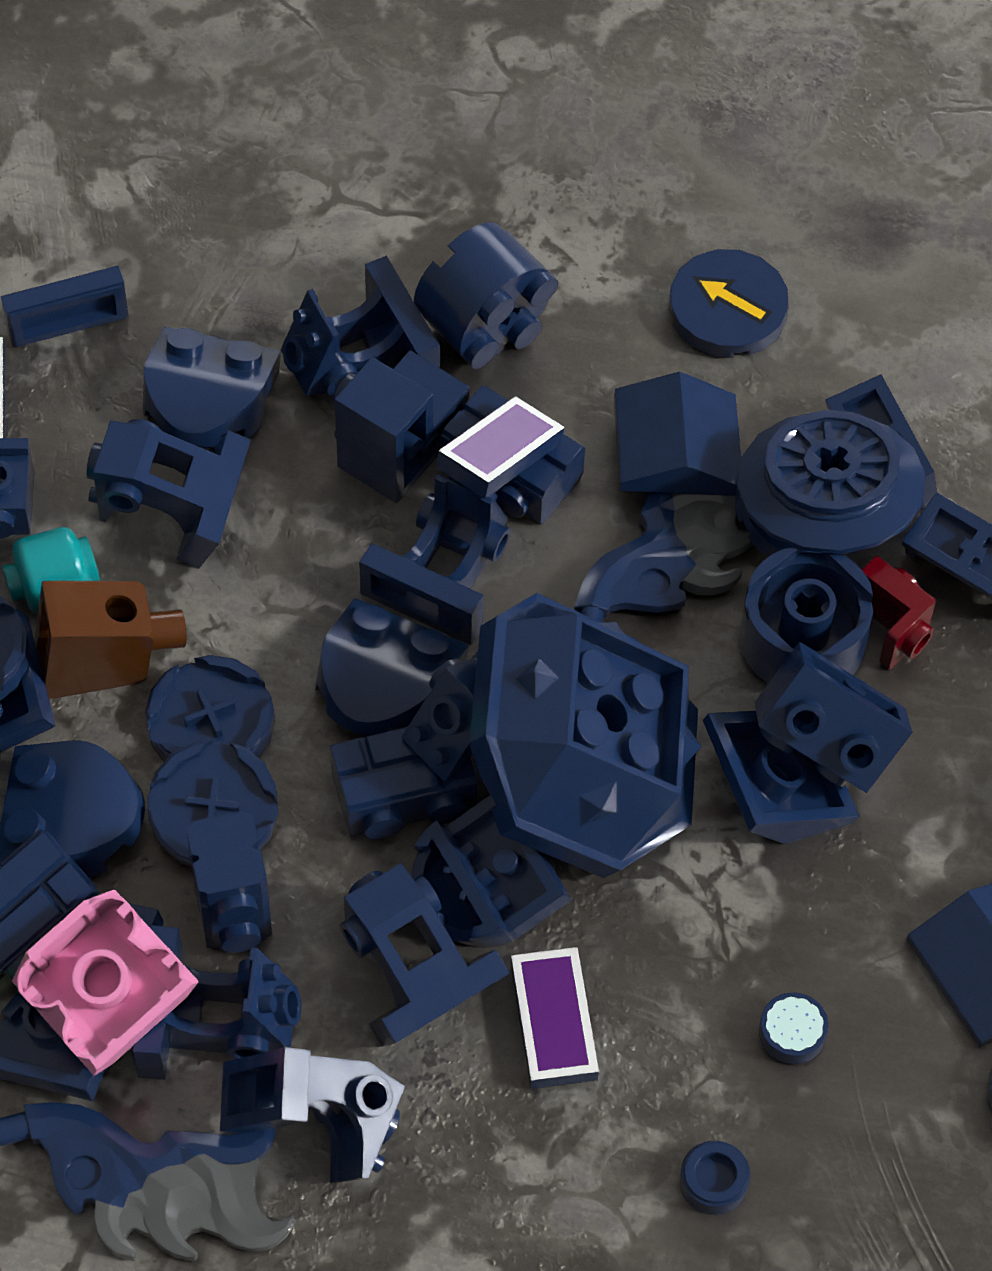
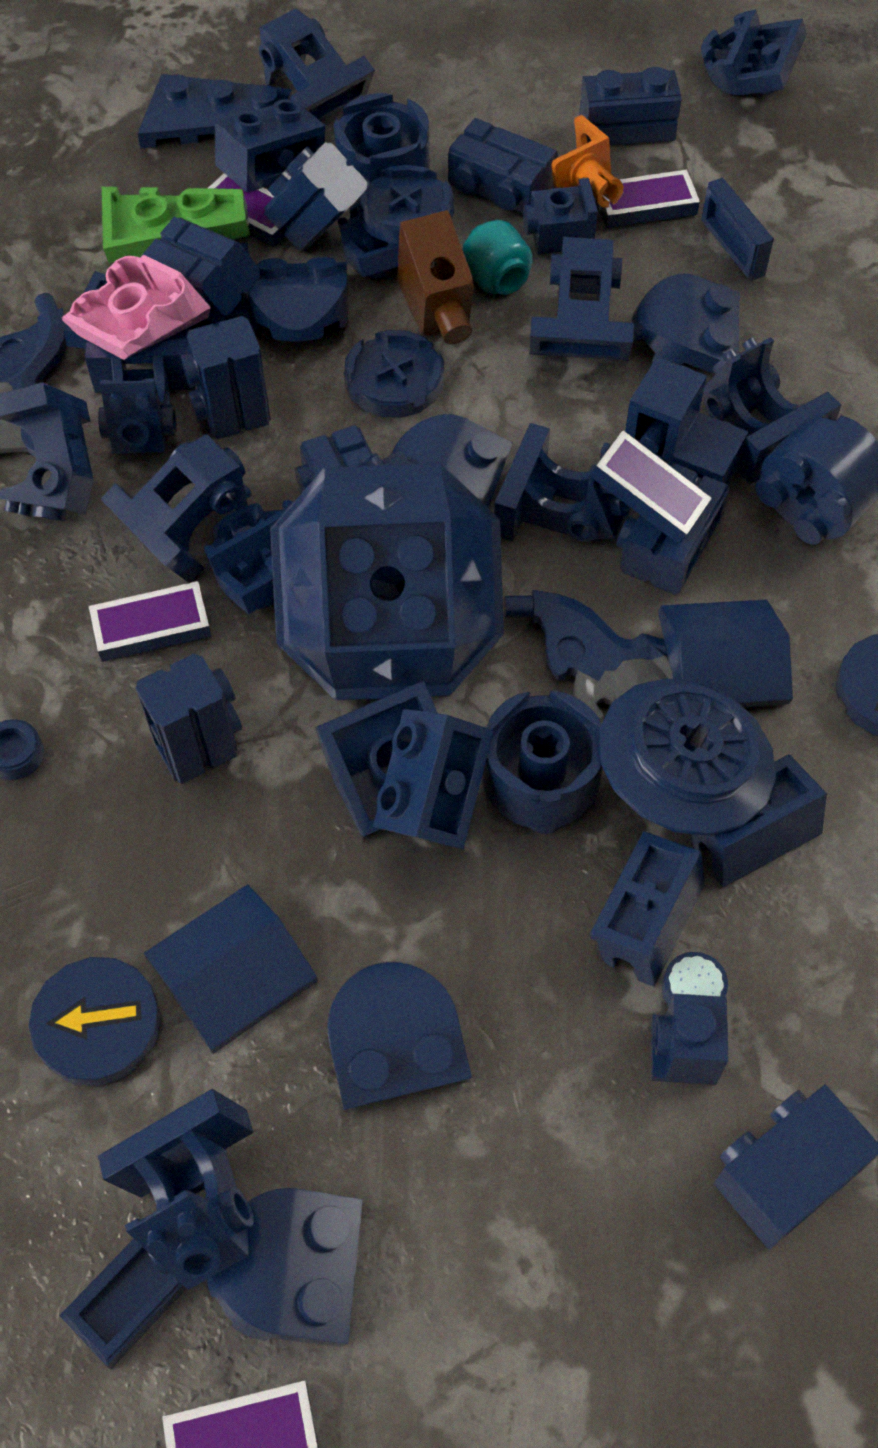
camera: 85 degrees right, 0 degrees up
dark blue tile [147,740,278,868] -> none
tile [759,992,829,1064] -> none
dark red bracket [862,555,936,670] -> none
none -> dark blue brick [135,653,243,784]

